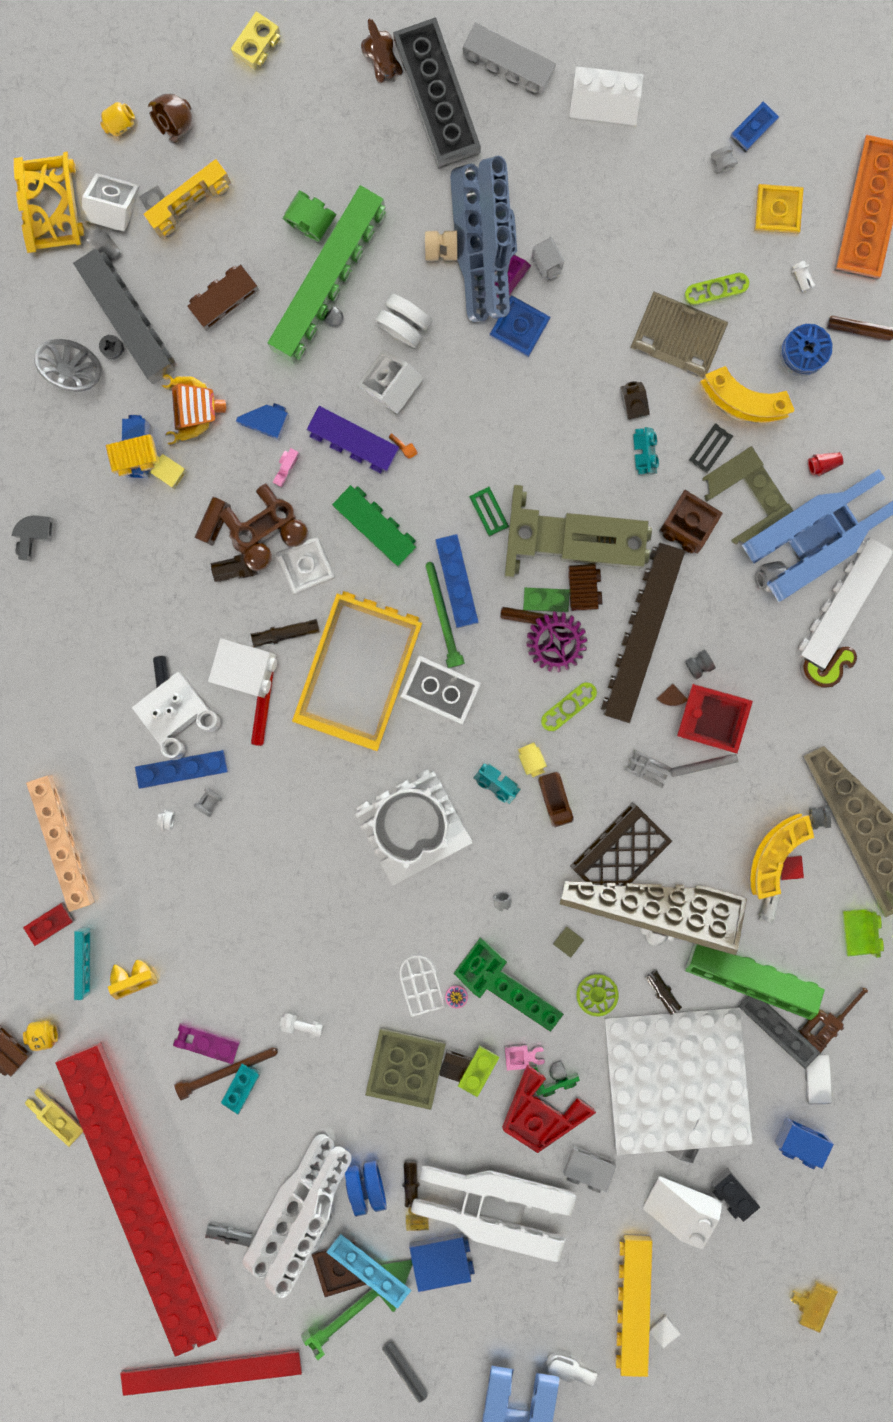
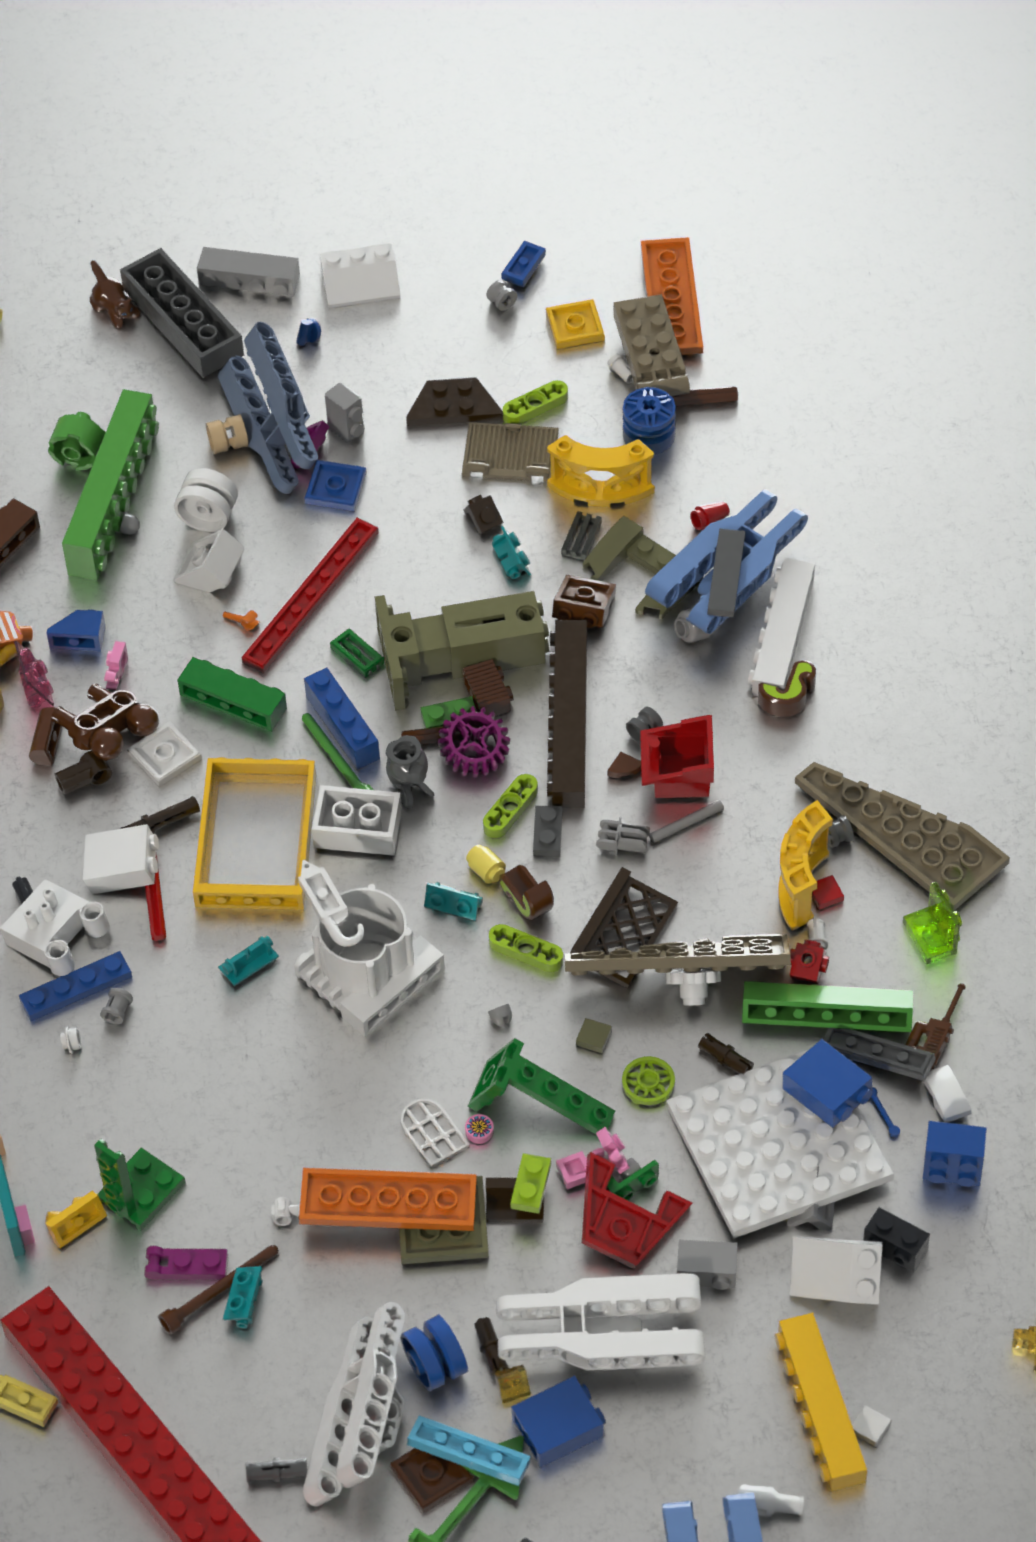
camera: 15 degrees left, 35 degrees down
dark purple brick [306,406,400,474] -> none
none -> clear pink hinge [14,641,54,708]
none -> bright pink tile [14,1204,35,1246]
none -> green bracket [94,1139,186,1231]
none -> teal hinge [218,936,279,986]
none -> red tile [241,517,379,673]
none -> blue plate [296,318,321,345]
none -> white plate [298,860,364,947]
none -> orange plate [299,1168,477,1231]
none -> dark grey animal [385,735,435,809]
none -> dark brown wing [406,377,503,426]
none -> lime beam [489,924,563,972]
none -> dark grey plate [533,806,563,857]
none -> bright pink plate [596,1127,630,1174]
none -> dark tan hinge [613,294,690,396]
none -> dark grey tile [707,528,745,618]
none -> blue brick [783,1039,872,1128]
none -> red brick [789,940,829,984]
none -> blue hinge [871,1087,900,1138]

